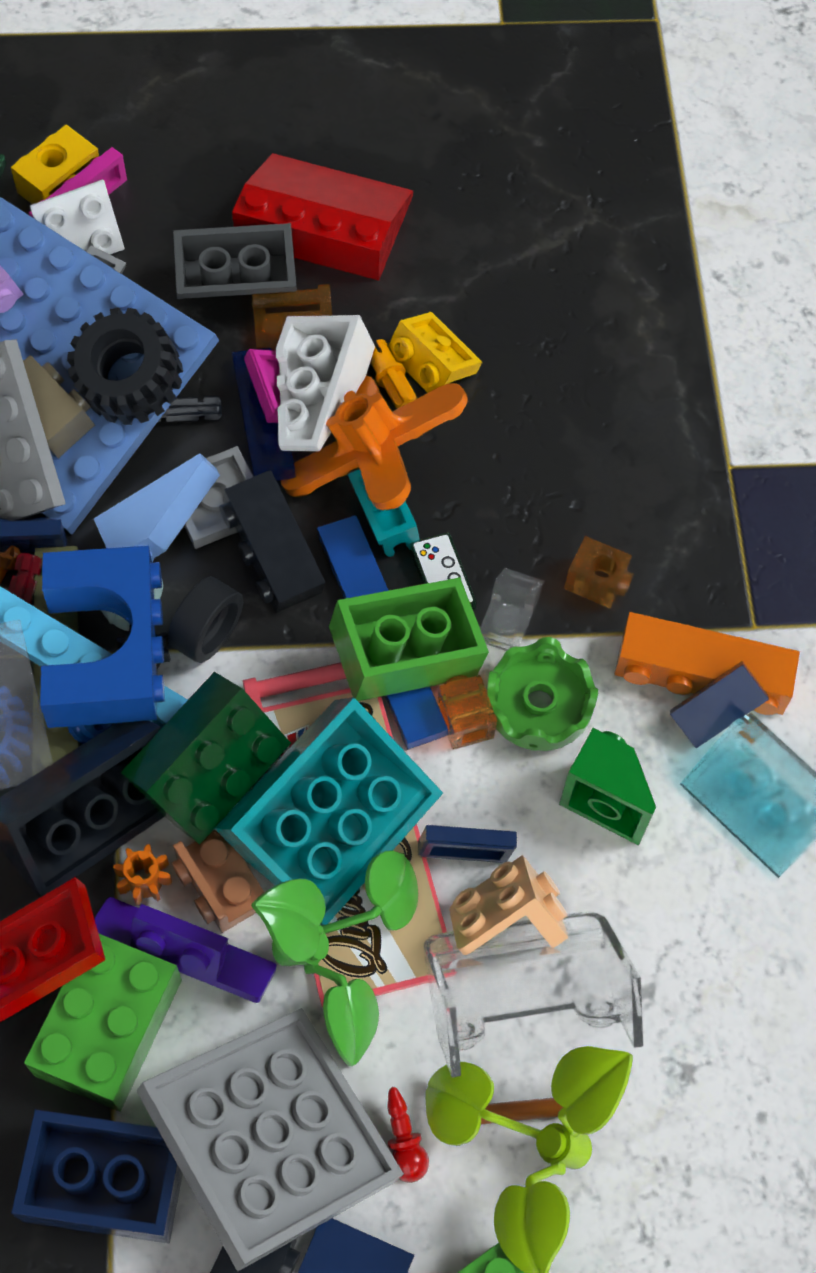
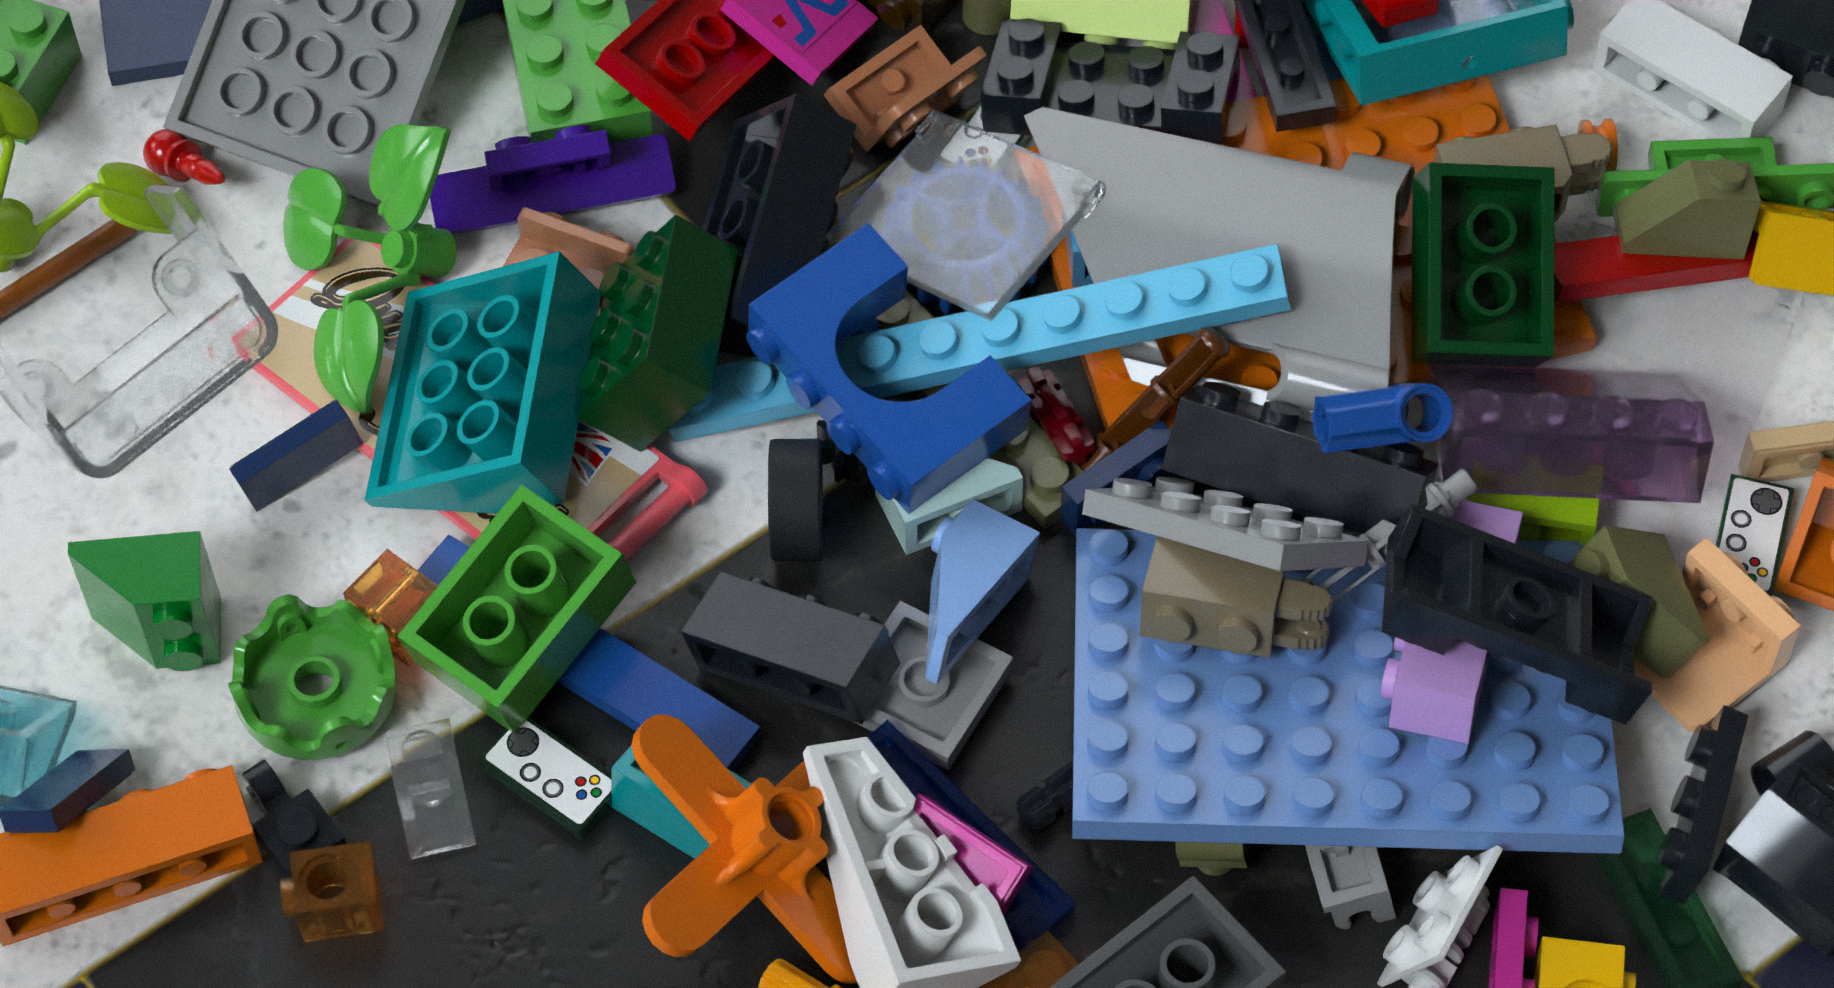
camera: 150 degrees right, 5 degrees down
black tyre [67,308,183,425] -> none
orange gear [113,844,172,905] -> none
light nougat bracket [449,855,568,955] -> none
none -> black plate [242,759,347,885]

